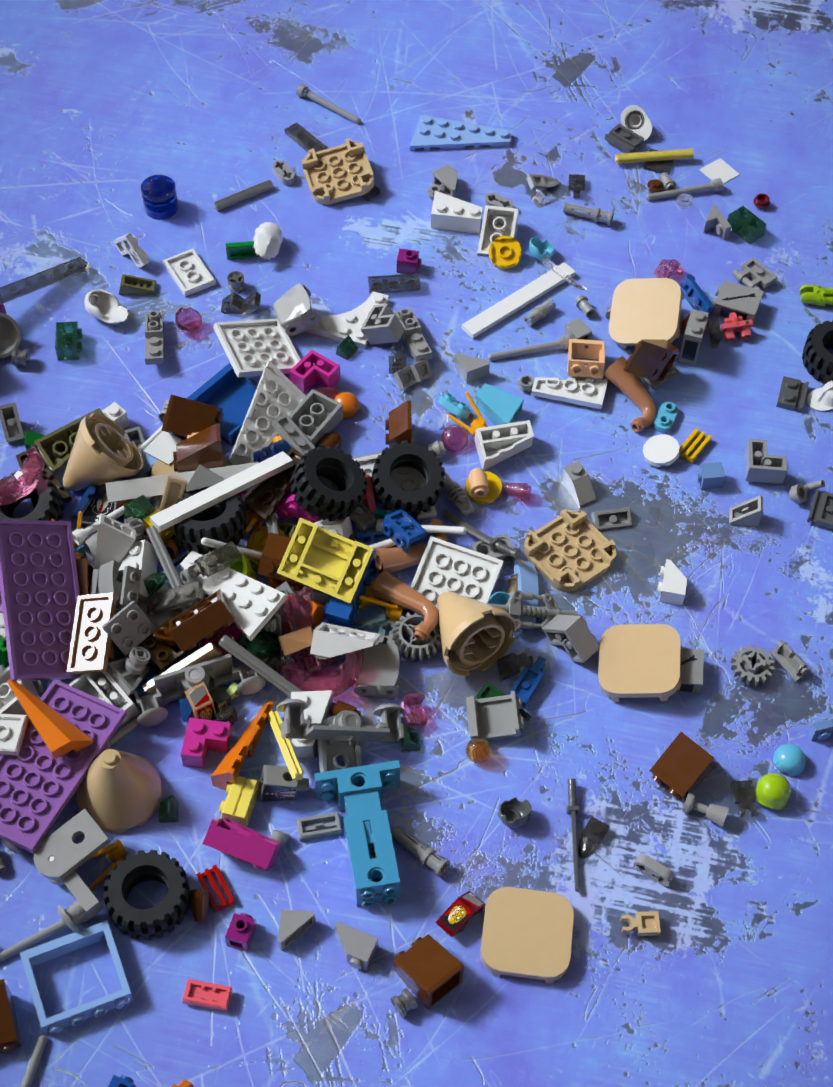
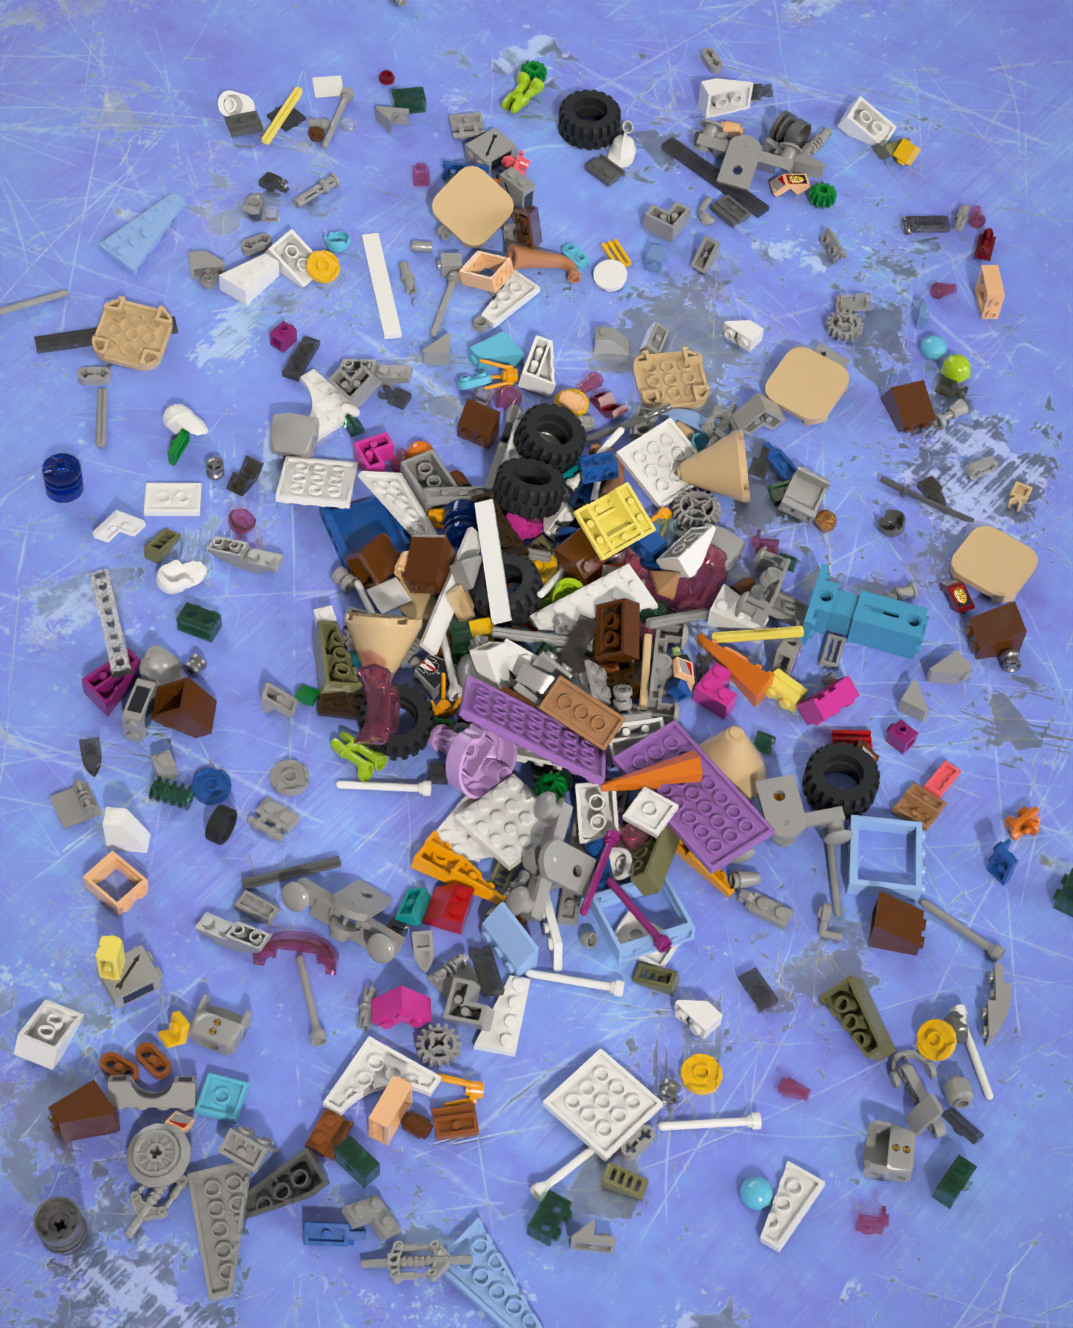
camera: 65 degrees left, 0 degrees up
blue tile [70,484,96,520] -> none
clear smoke hinge [187,541,242,579] -> none
nougat animal [372,571,439,641] -> none
light grey slope [393,359,433,390] -> none
clear piece [542,257,587,290] -> none
none -> slope [589,391,628,418]
none -> medium nougat slope [892,782,948,832]

